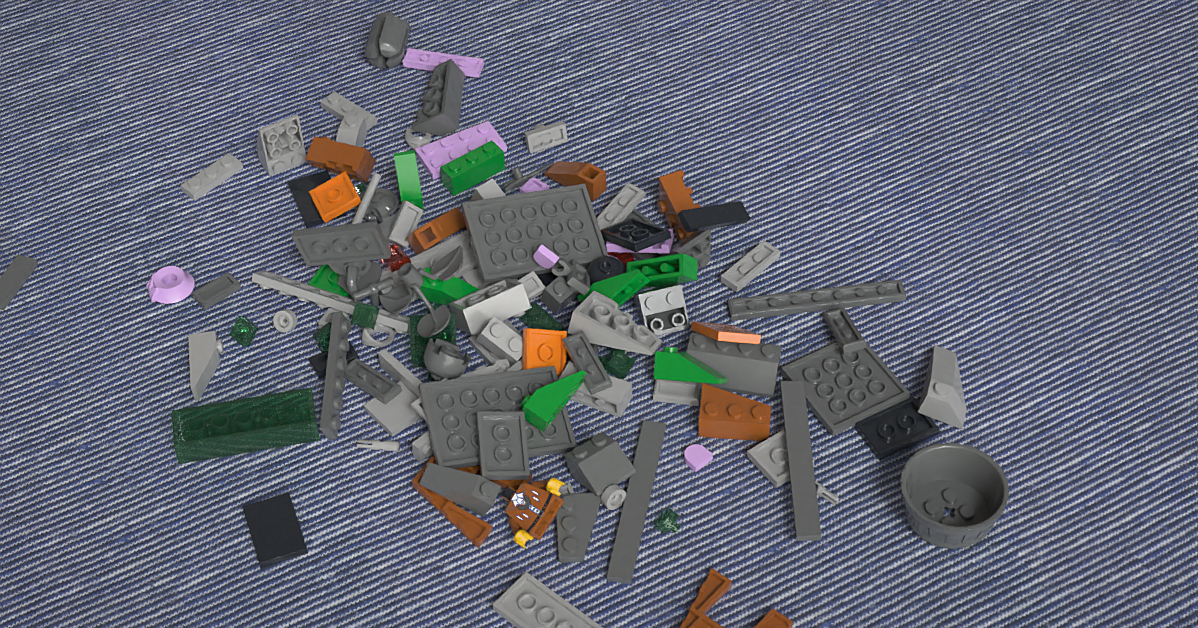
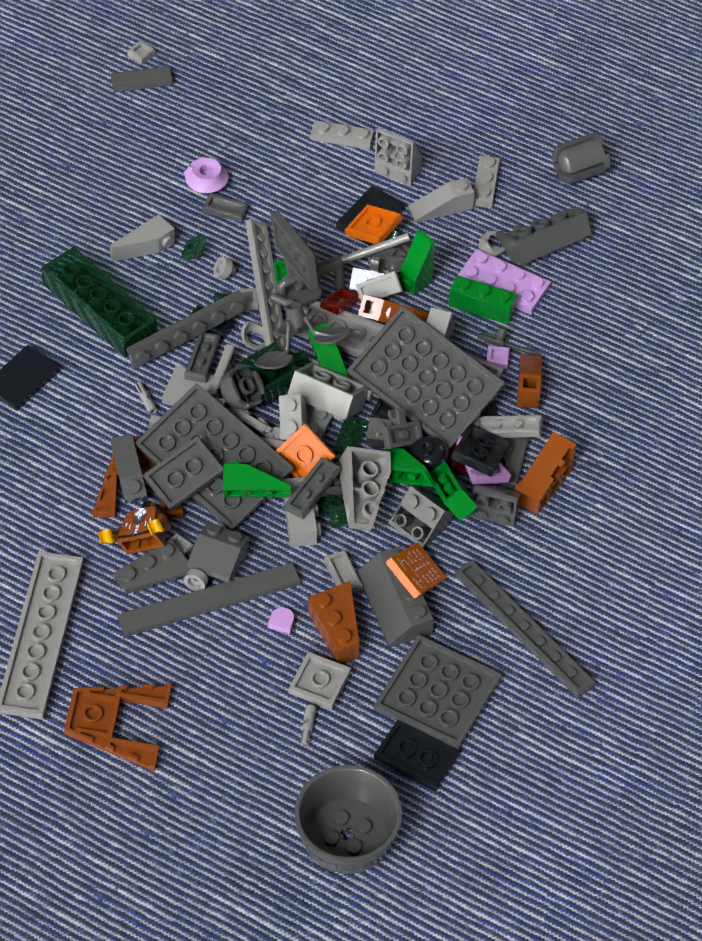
camera: 55 degrees right, 5 degrees up
dark orange wedge [305,136,376,183] -> none
clear green plate [351,302,380,330] -> none
lavender plate [403,48,484,78] -> none
light grey tile [518,271,546,301] -> none
light grey tile [524,121,568,154] -> none
lavender tile [533,244,559,269] -> none
green slope [654,346,727,384] -> none
clear green tile [654,508,680,533] -> none
black tile [677,201,751,233] -> none
light grey plate [721,240,780,292] -> none
dark grey tile [780,381,822,541] -> none
dark grey tile [823,308,866,354] -> none
light grey wedge [918,345,967,429] -> none

